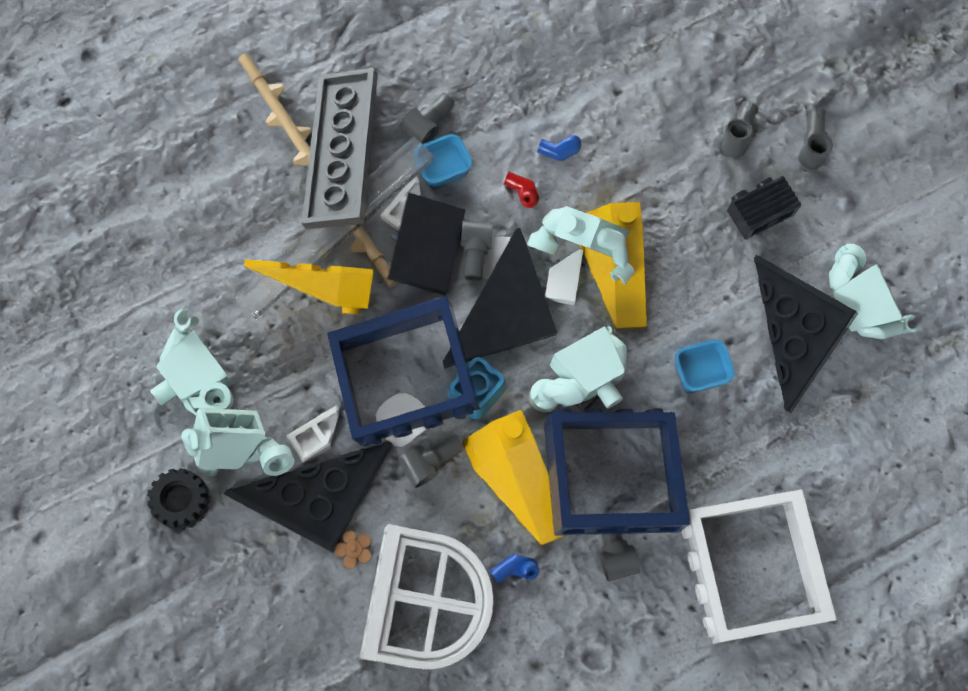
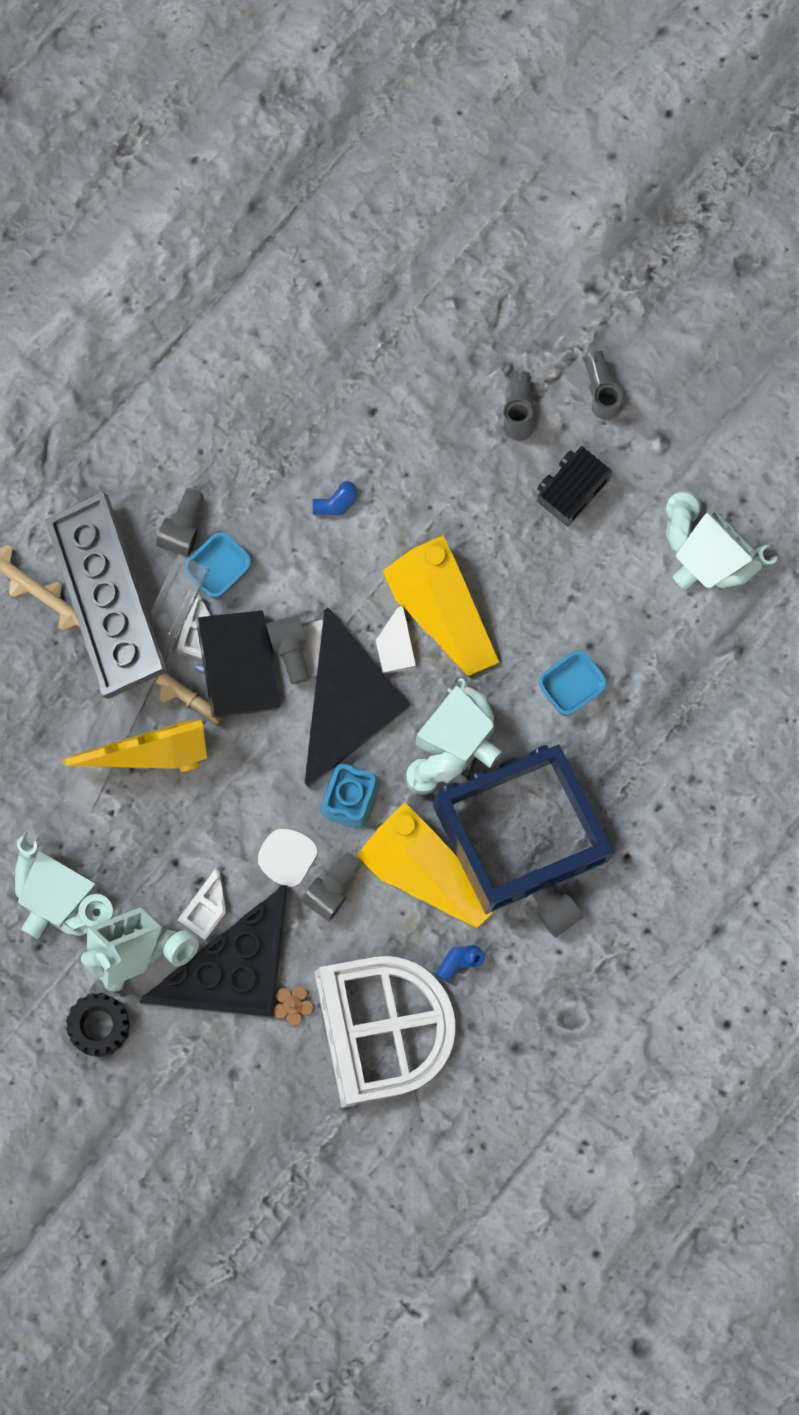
camera: 15 degrees left, 5 degrees up
dark blue window [327,296,481,446] -> none
red arm [503,171,539,208] -> none
light aqua torso [527,206,635,285] -> none
white window [682,489,837,644] -> none
black tile [754,255,858,414] -> none

